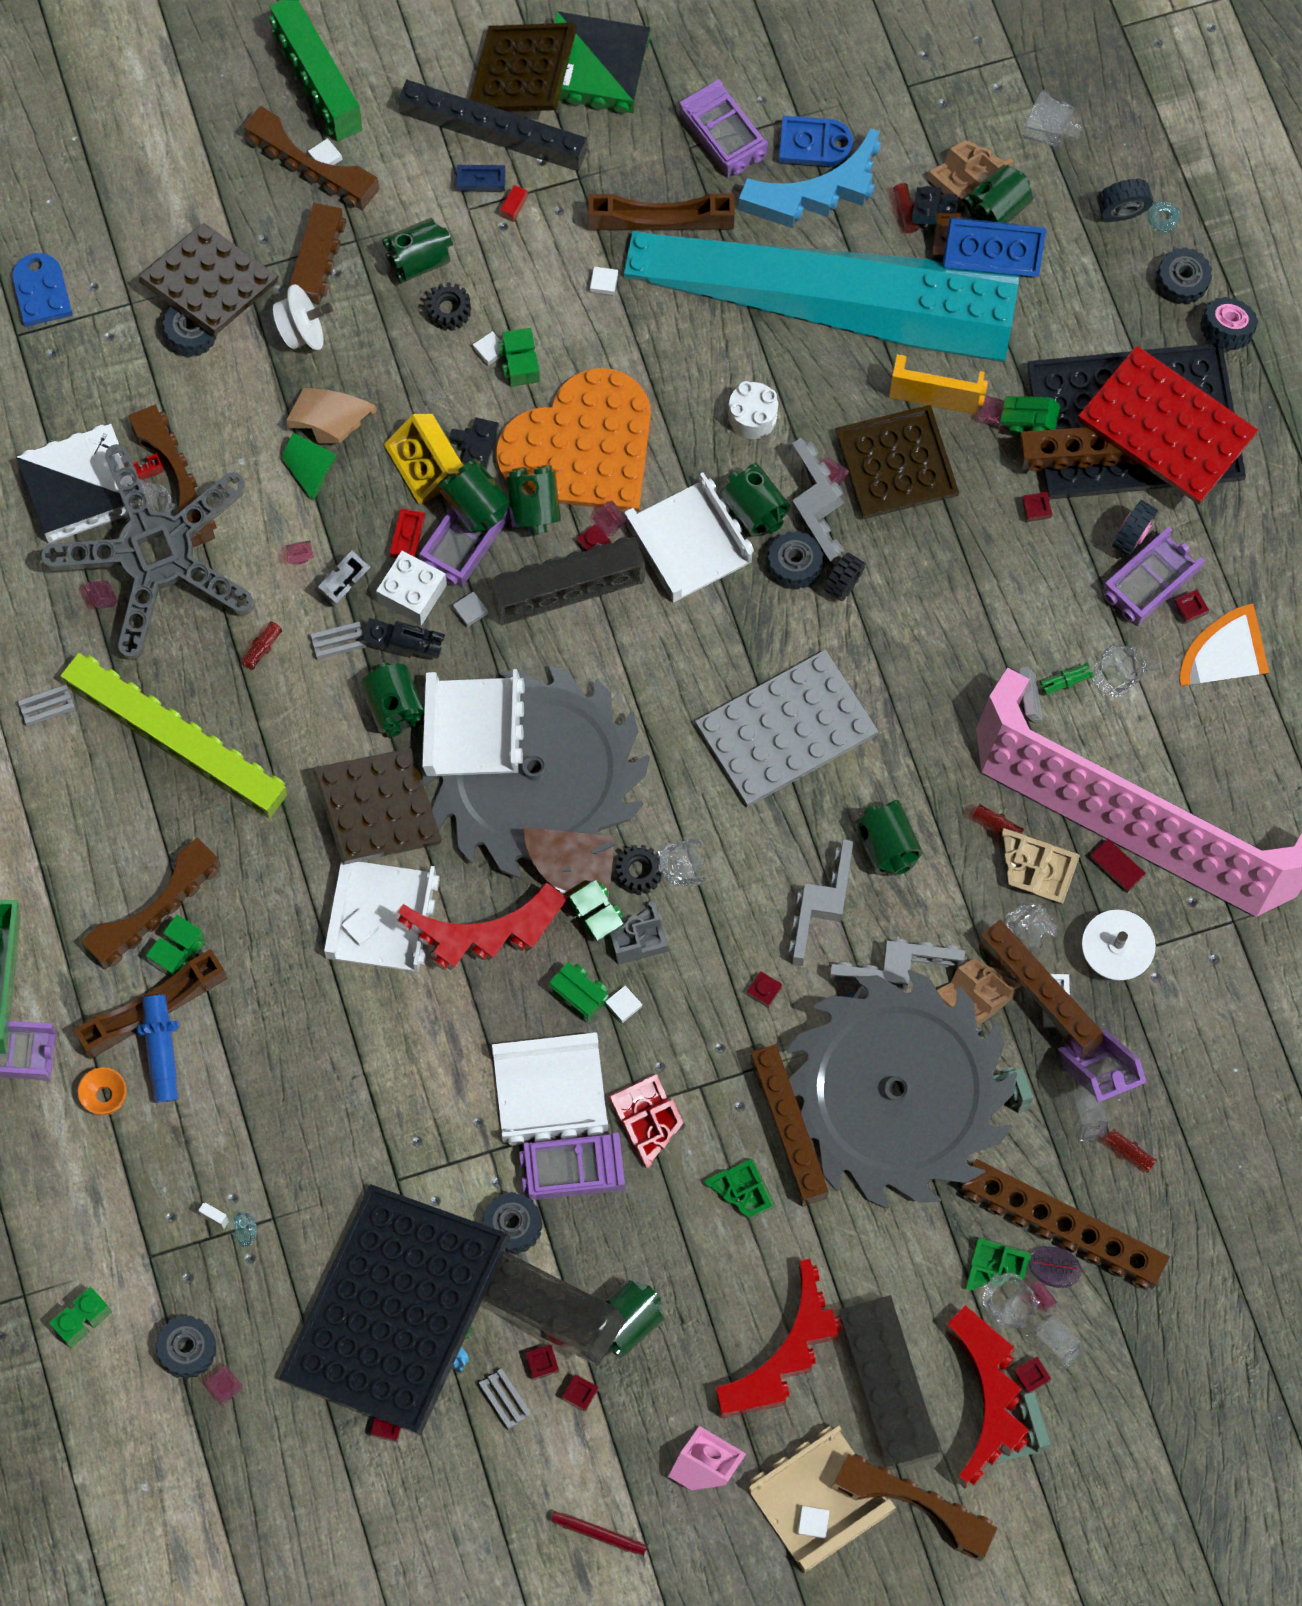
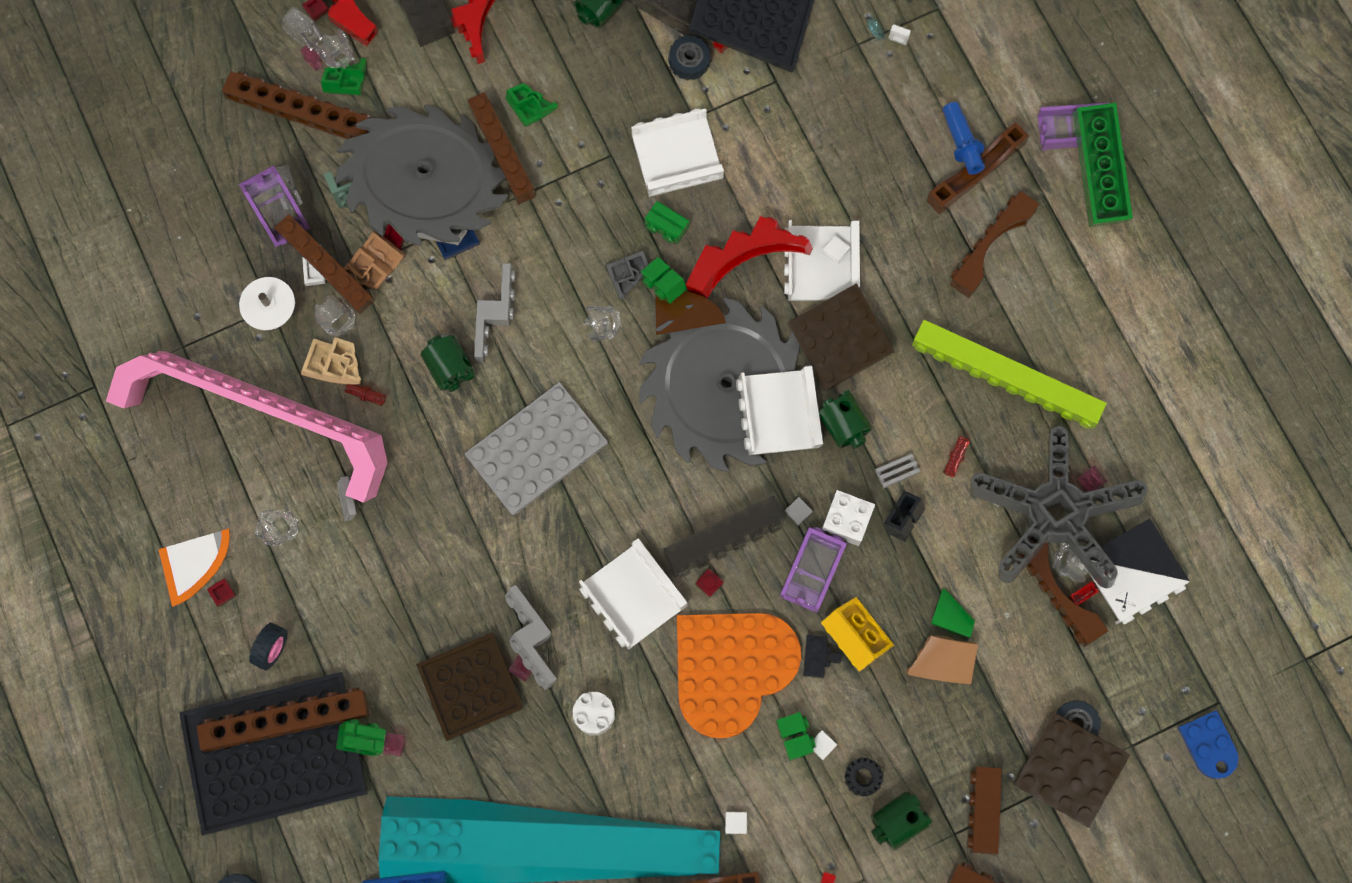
camera: 175 degrees right, 5 degrees up
light grey tile [18,684,76,726] -> none
orange piece [78,1067,127,1116] -> none
green piece [146,915,205,977] -> none
white piece [273,285,333,350] -> none
clear pink plate [286,540,314,564] -> none
black plate [362,618,445,659] -> none
red plate [390,508,425,558] -> none
dark green cylinder [438,458,510,531] -> none
dark green cylinder [506,465,561,534] -> none
medium lavender door [519,1133,625,1200] -> none
clear pink plate [593,501,627,537] -> none
white tile [605,986,642,1023] -> none
slope [608,1074,683,1168] -> none
black tyre [616,845,662,895] -> none
dark green cylinder [719,462,791,536] -> none
dark red plate [747,971,783,1008] -> none
black wheel [767,531,823,589] -> none
black tyre [824,552,866,601] -> none
light grey bracket [829,939,965,991] -> none
light orange panel [889,354,988,415] -> none
dark red plate [1022,492,1052,522] -> none
clear purple piece [1028,1247,1082,1288] -> none
green pin [1040,663,1093,696] -> none
red plate [1077,346,1258,505] -> none
dark red tile [1090,839,1146,893] -> none
door [1102,527,1205,627] -> none
clear red pin [1104,1128,1157,1173] -> none
black wheel [1200,297,1258,350] -> none

